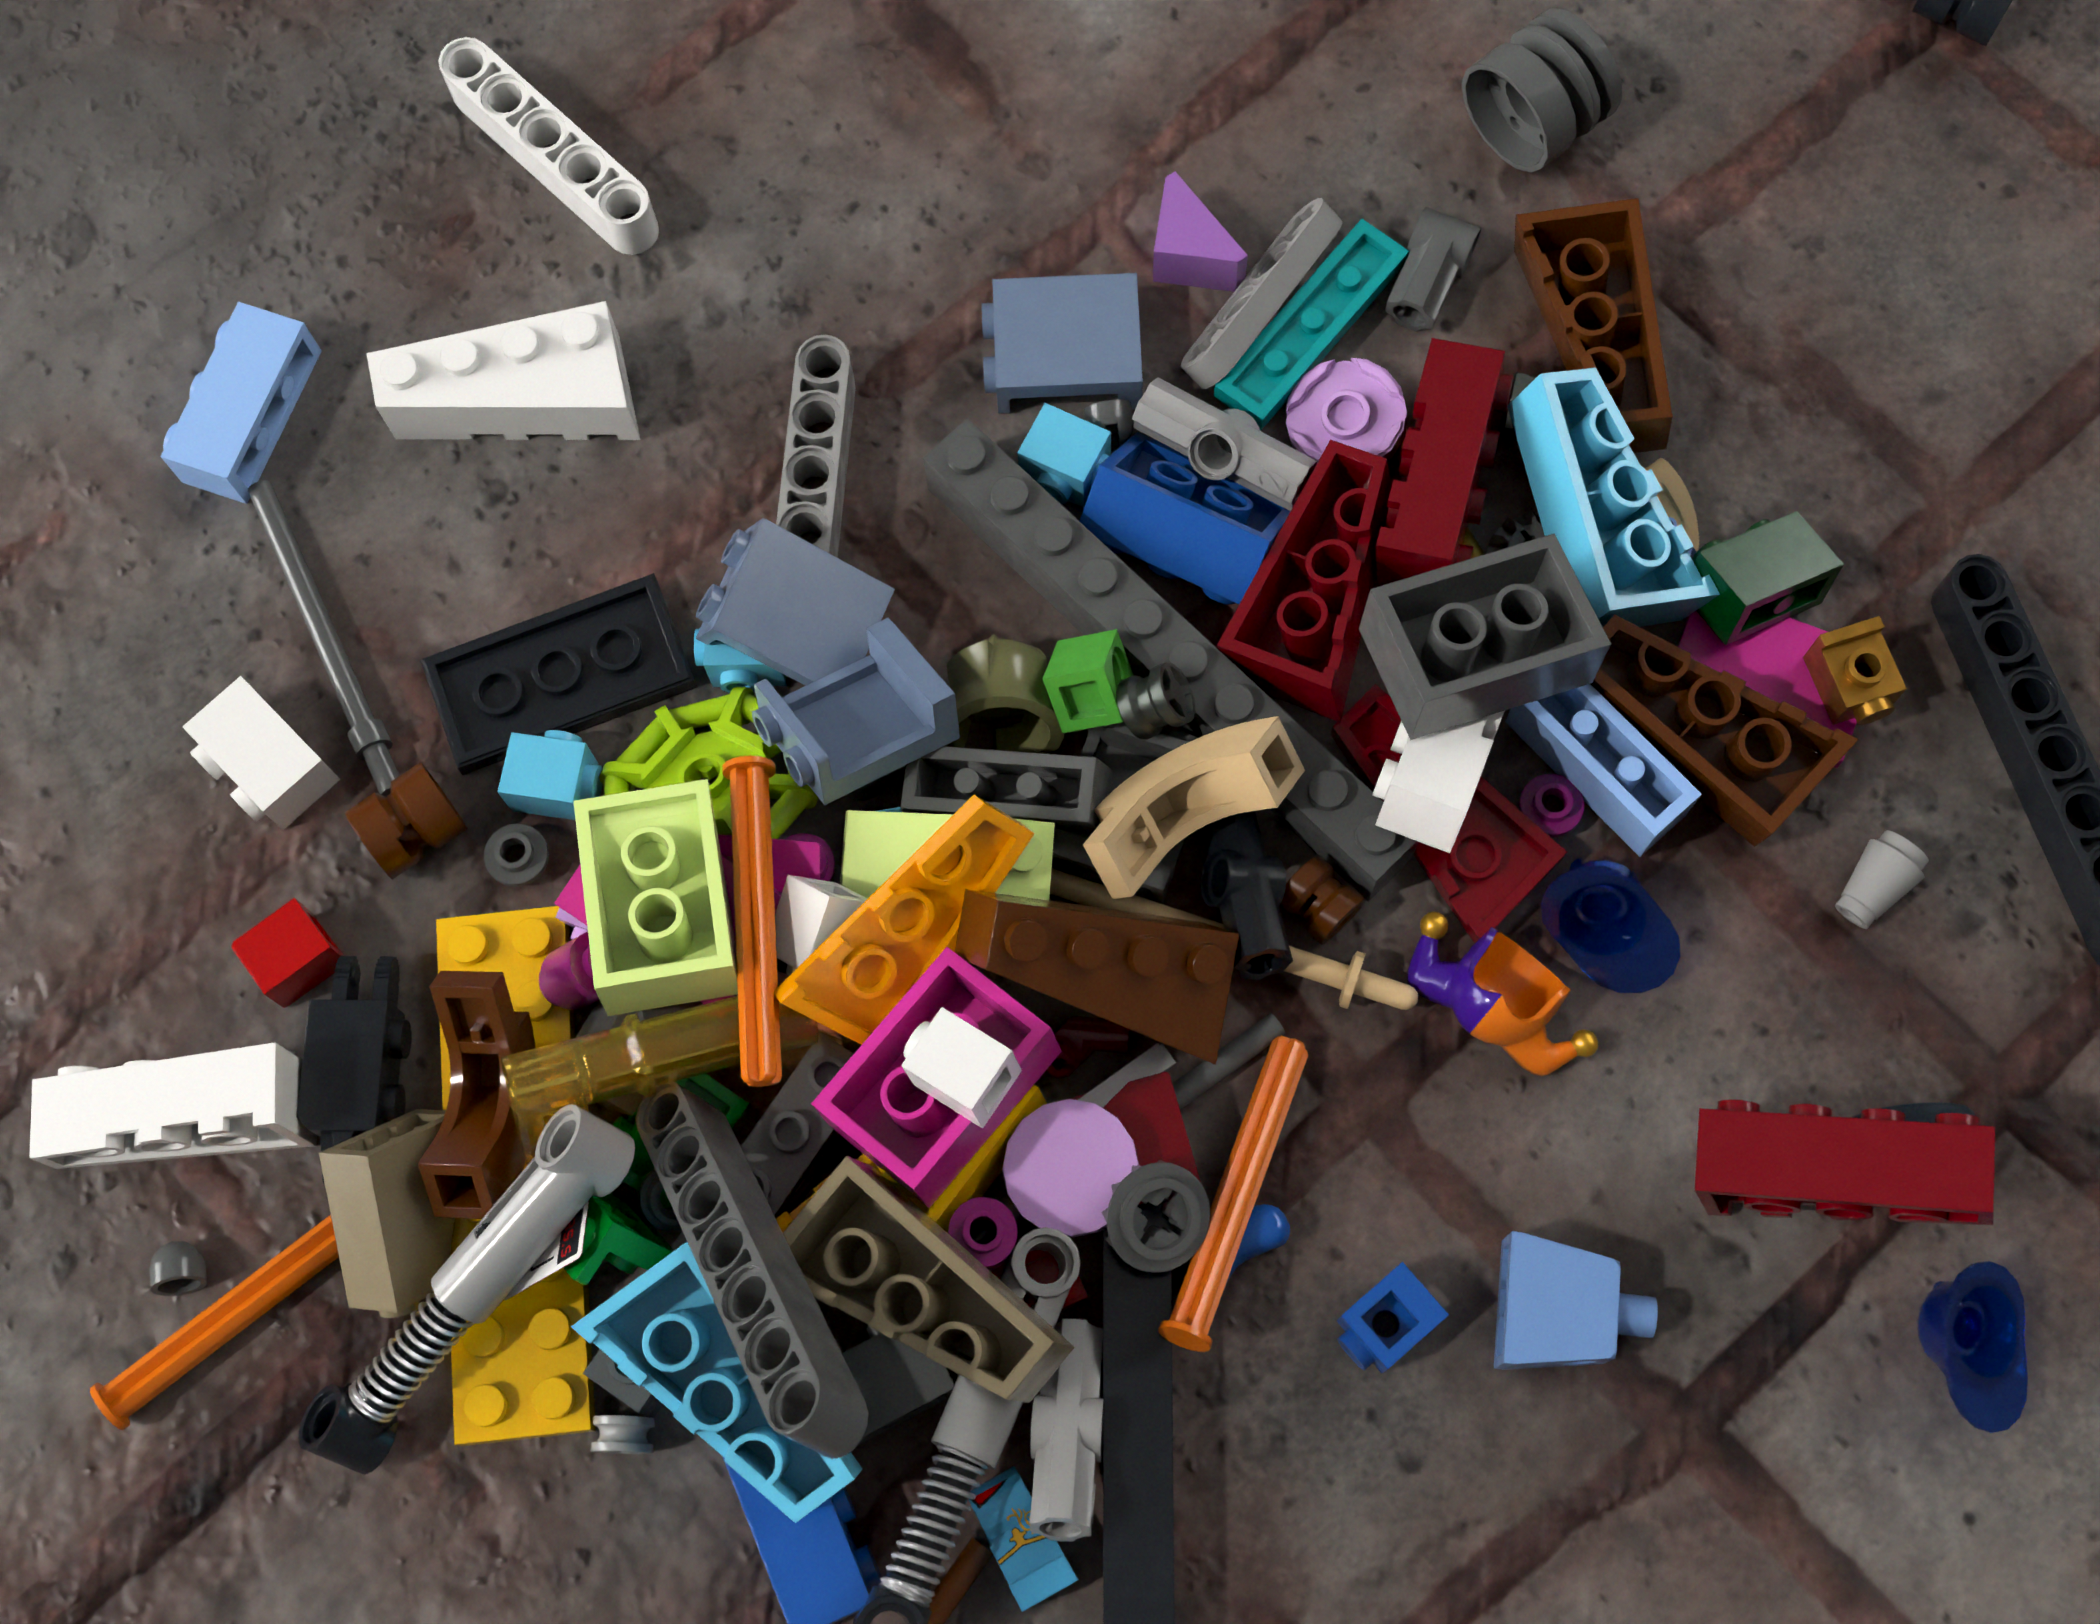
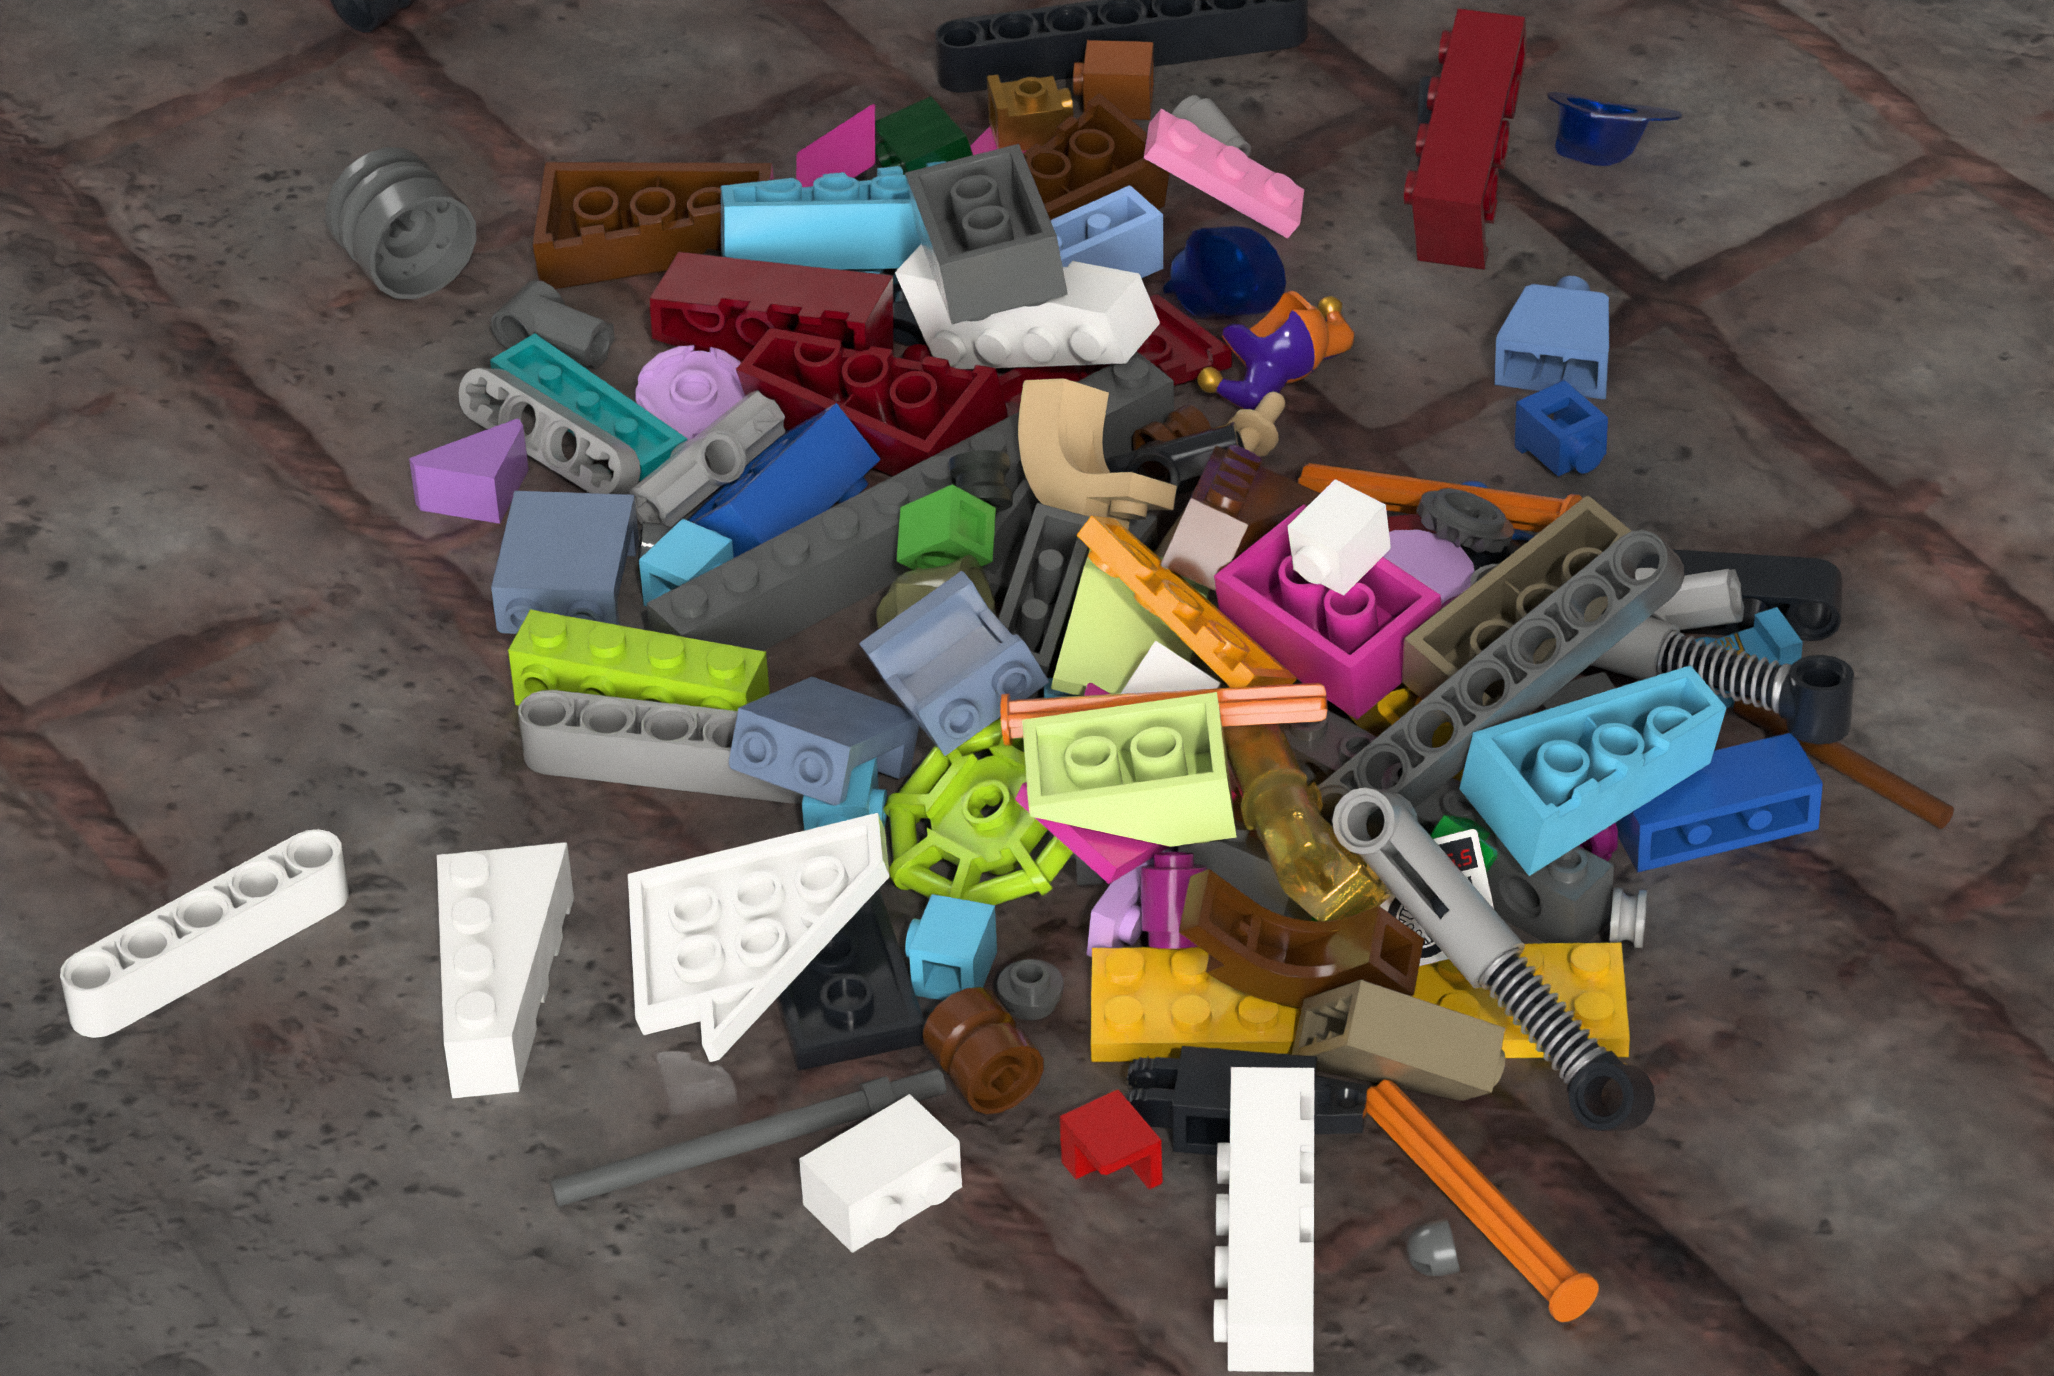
camera: 85 degrees left, 30 degrees down
light blue brick [160,301,322,504] -> none
none -> lime brick [508,609,770,711]
none -> white wing [628,813,890,1062]
none -> clear tile [656,1051,737,1116]
none -> dark pink sticker [796,104,875,187]
none -> dark orange brick [1073,40,1154,120]
none -> bright pink plate [1144,109,1304,239]

